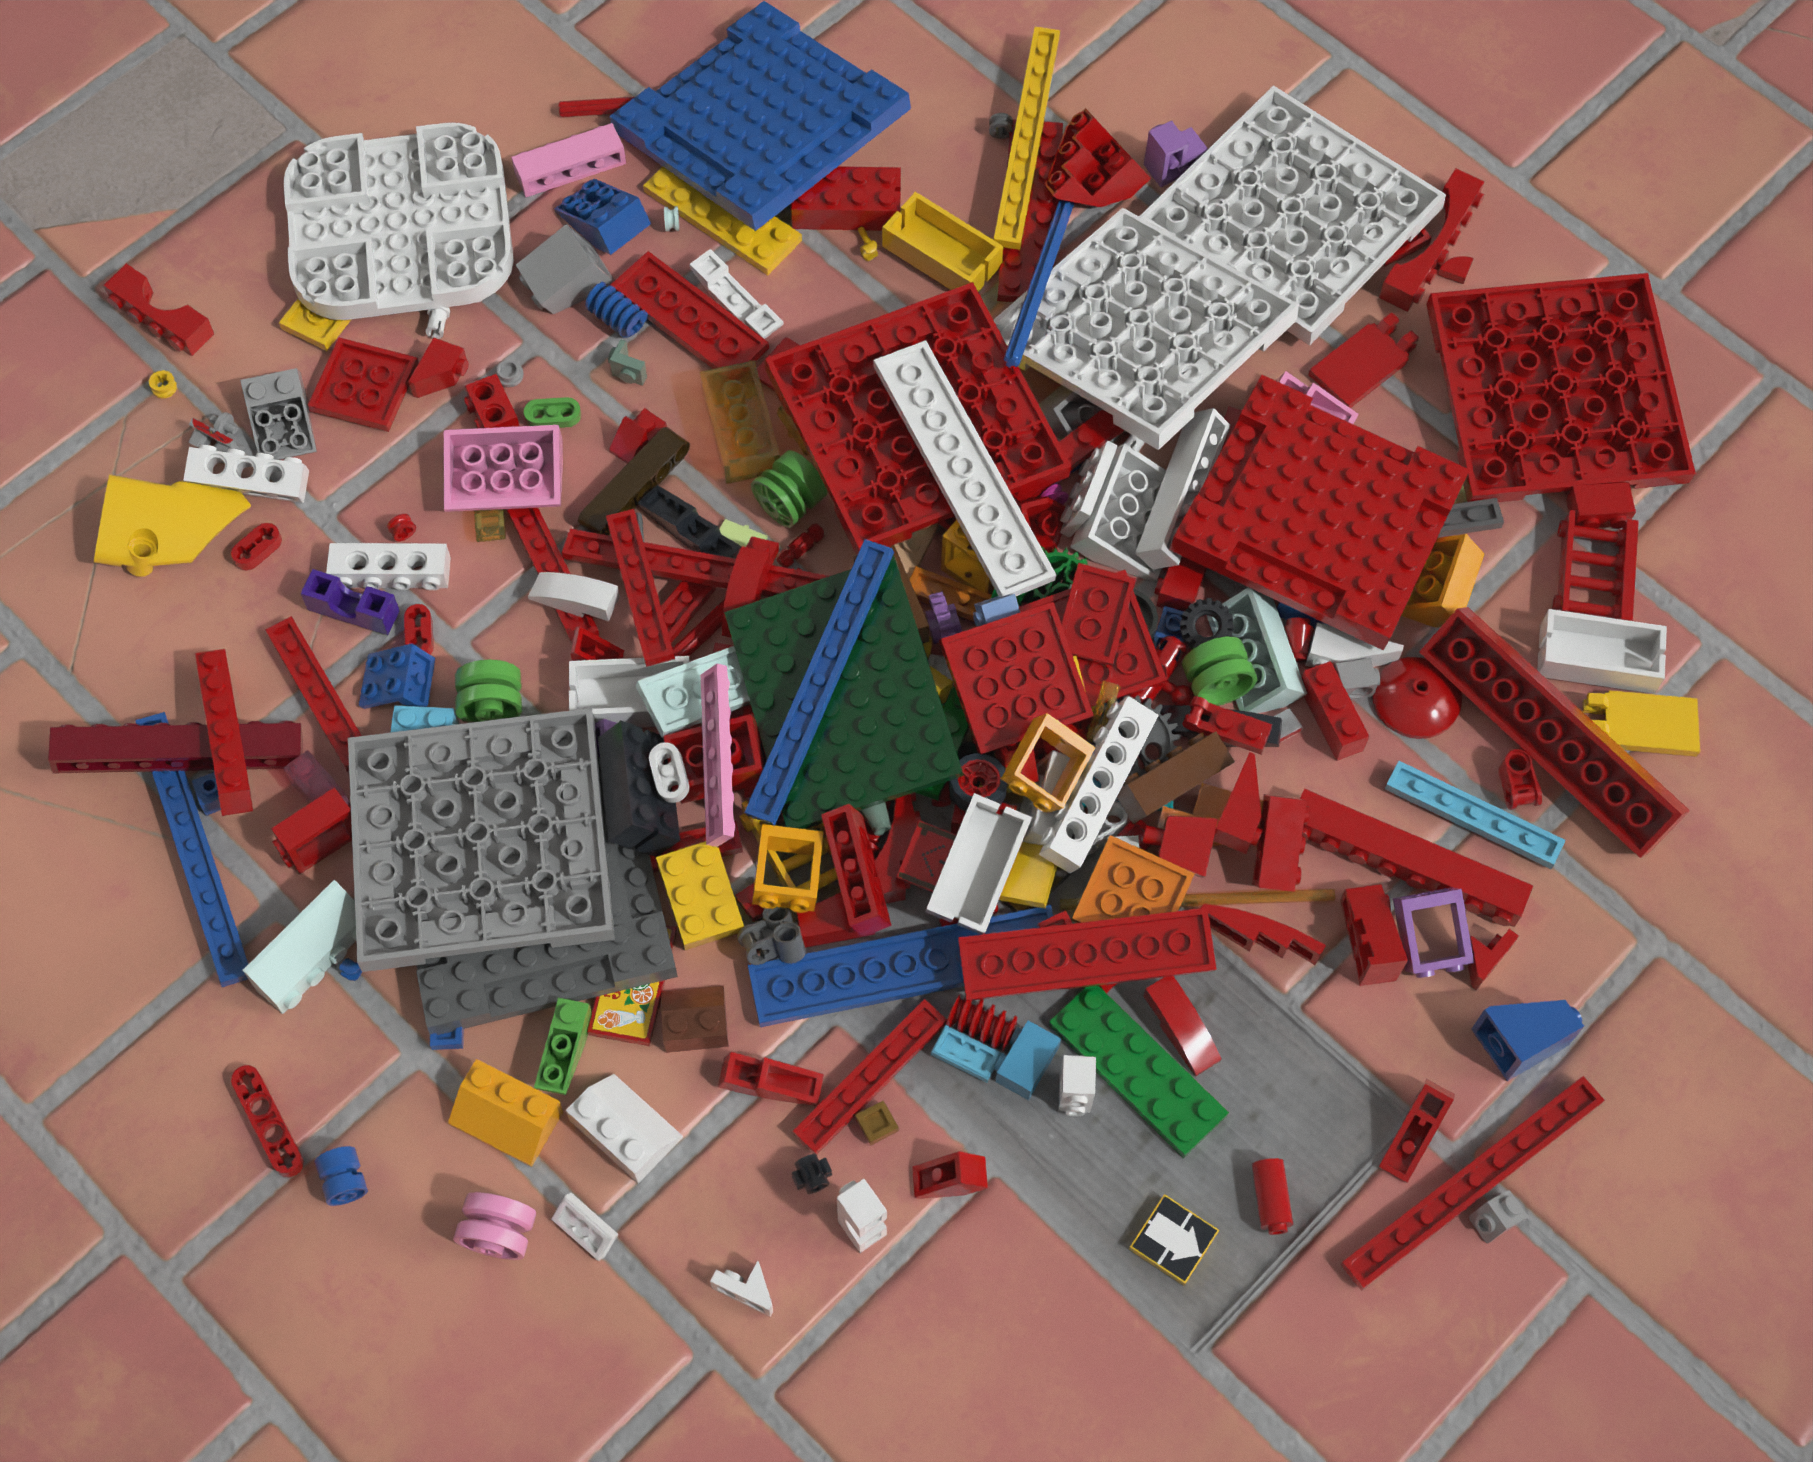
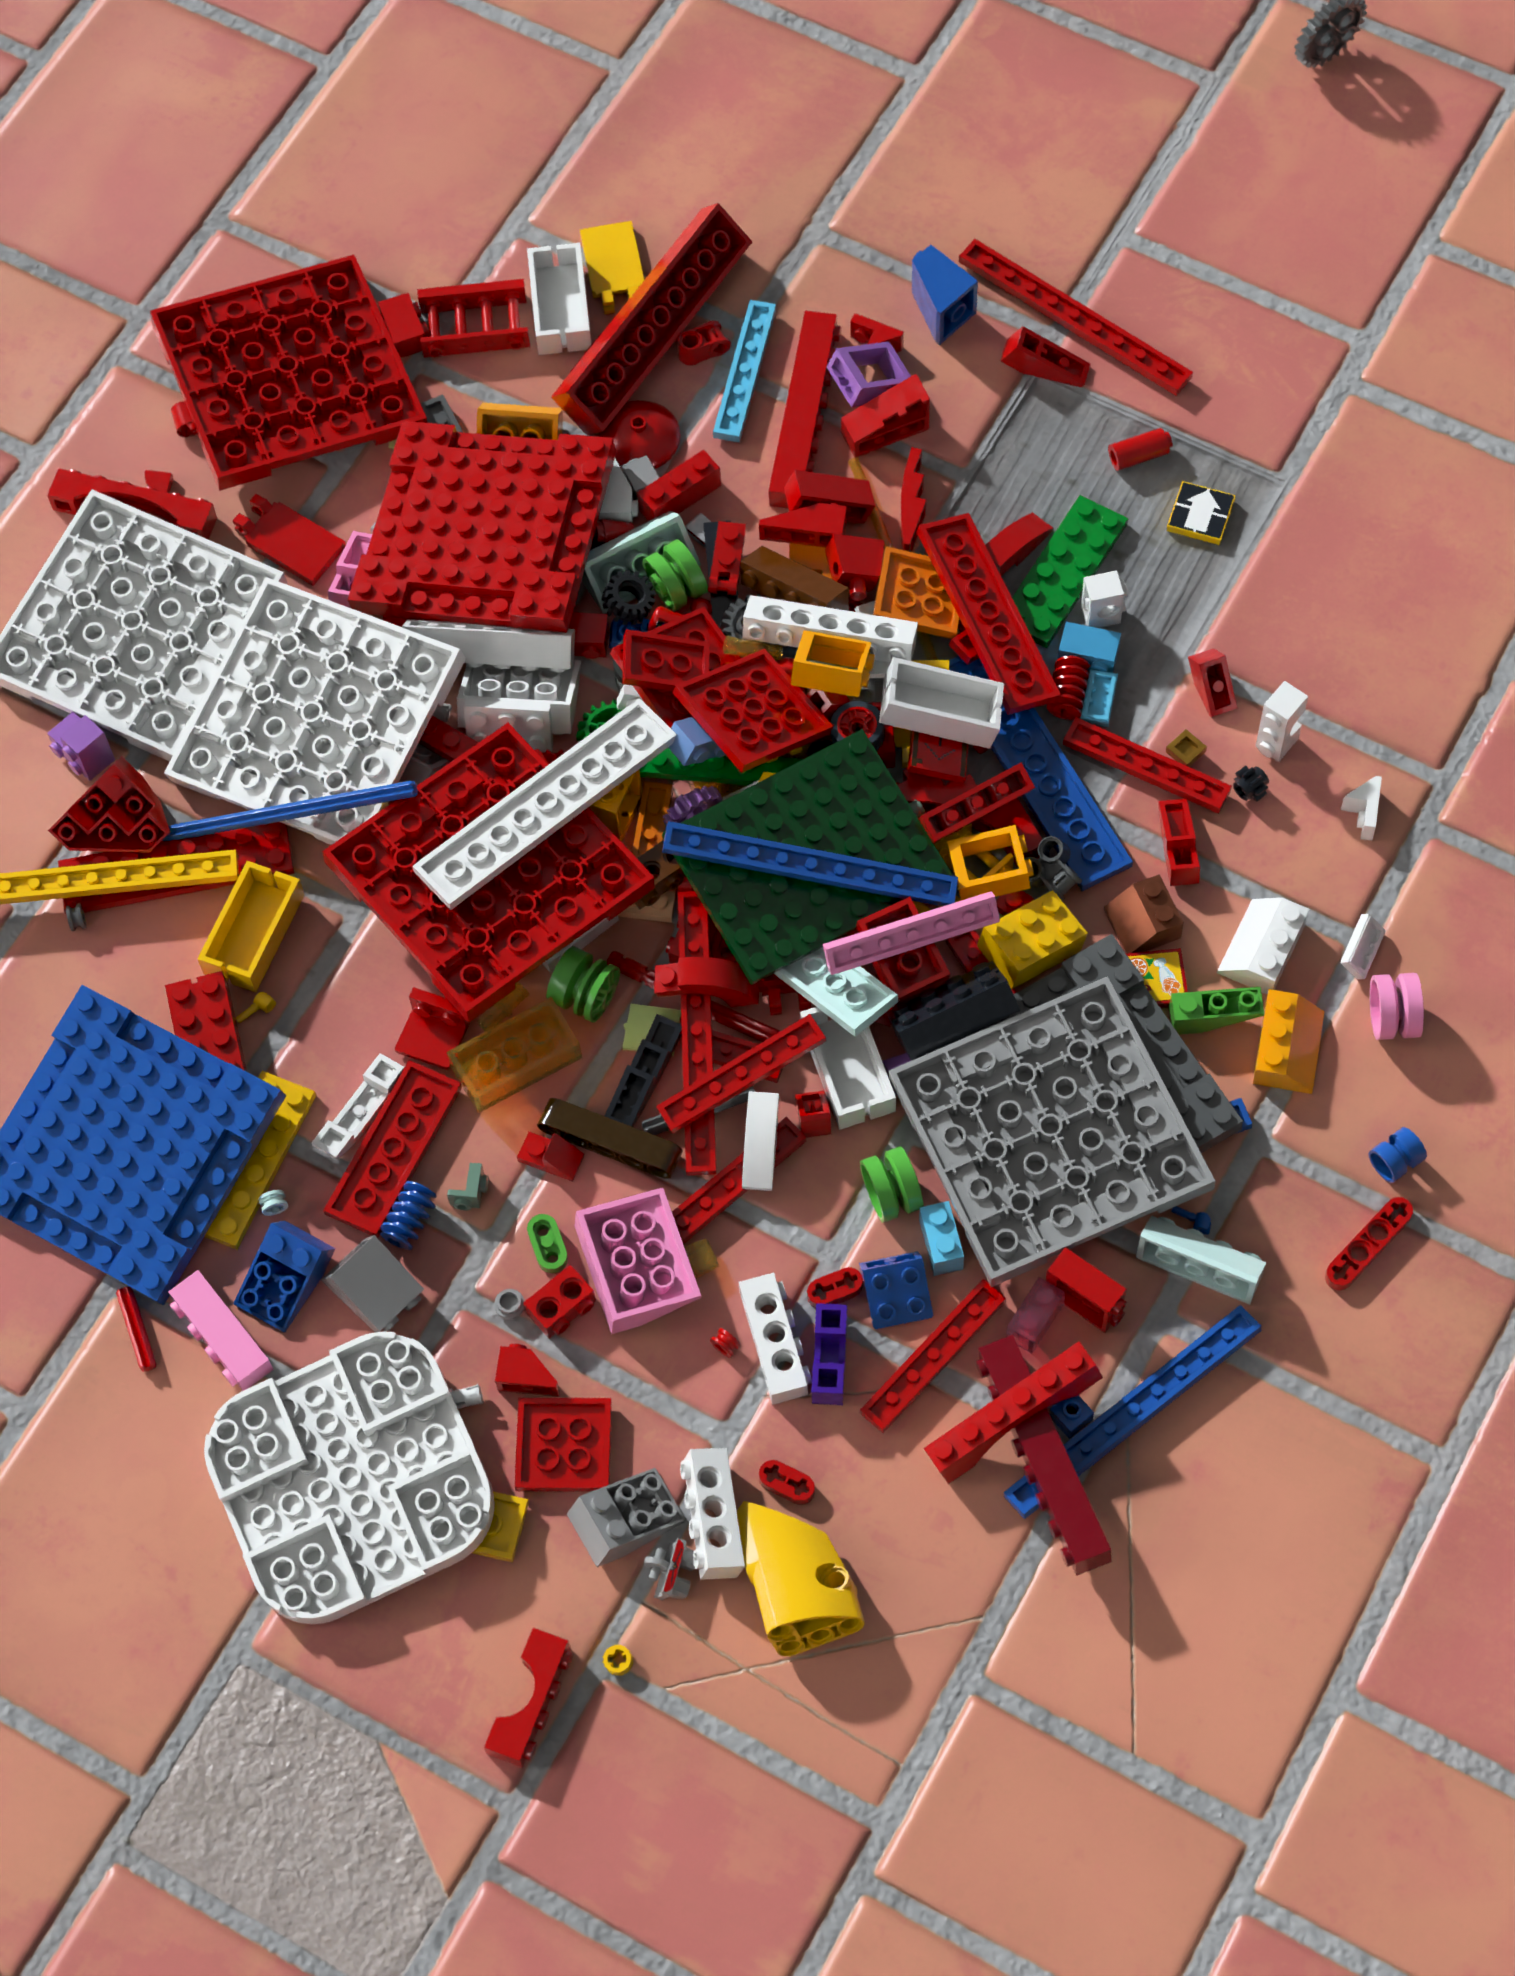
camera: 100 degrees left, 0 degrees up
white plate [649,743,689,803] -> none
light grey bracket [1469,1190,1528,1243] -> none

